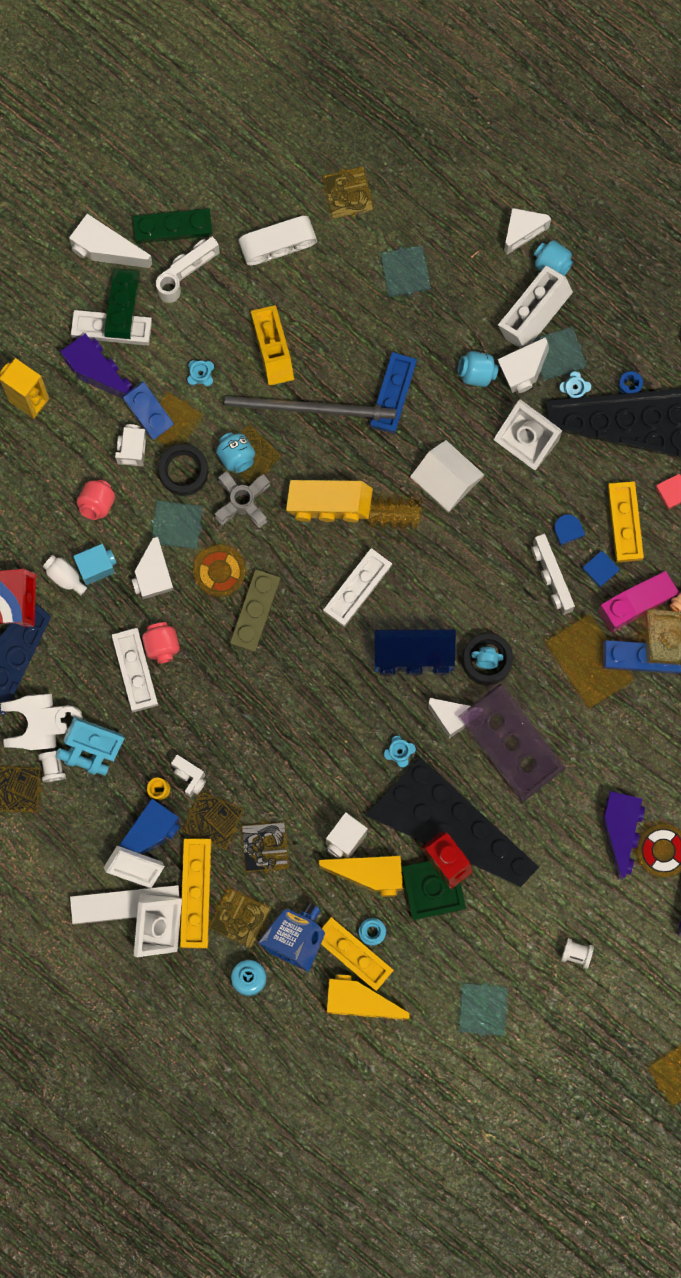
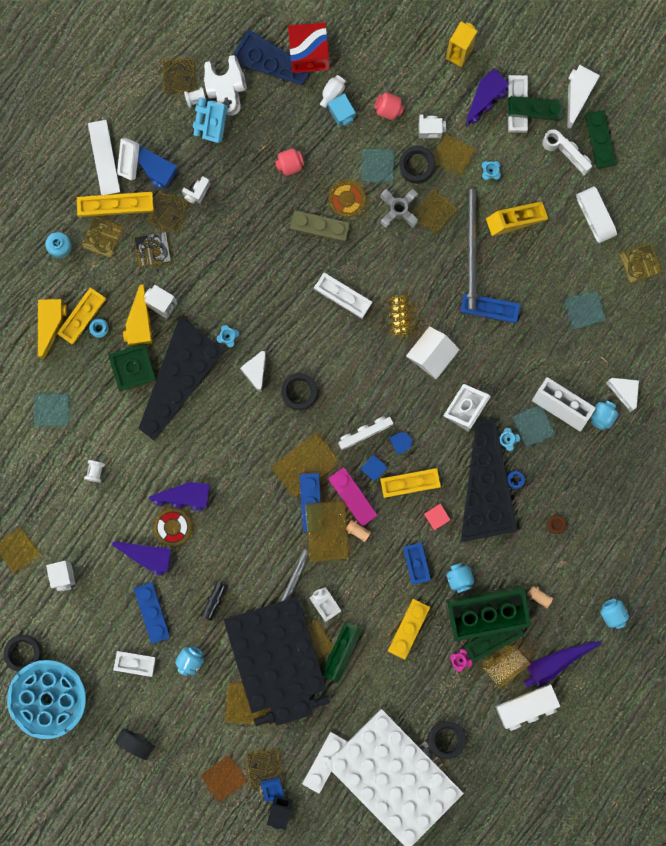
camera: 85 degrees right, 5 degrees up
white plate [112,628,158,713] -> none
blue plate [121,381,174,440] -> none
white slope [132,537,173,599] -> none
white slope [134,894,182,957] -> none
yellow hinge [147,778,171,800] -> none
medium azure head [216,432,256,473] -> none
blue torso [258,902,325,972] -> none
yellow brick [286,480,373,523] -> none
clear blue slope [374,629,456,676] -> none
red torso [420,832,472,890] -> none
medium azure head [458,351,498,387] -> none
clear purple plate [458,684,565,802] -> none
medium azure plate [471,647,503,669] -> none
white slope [498,337,549,393] -> none

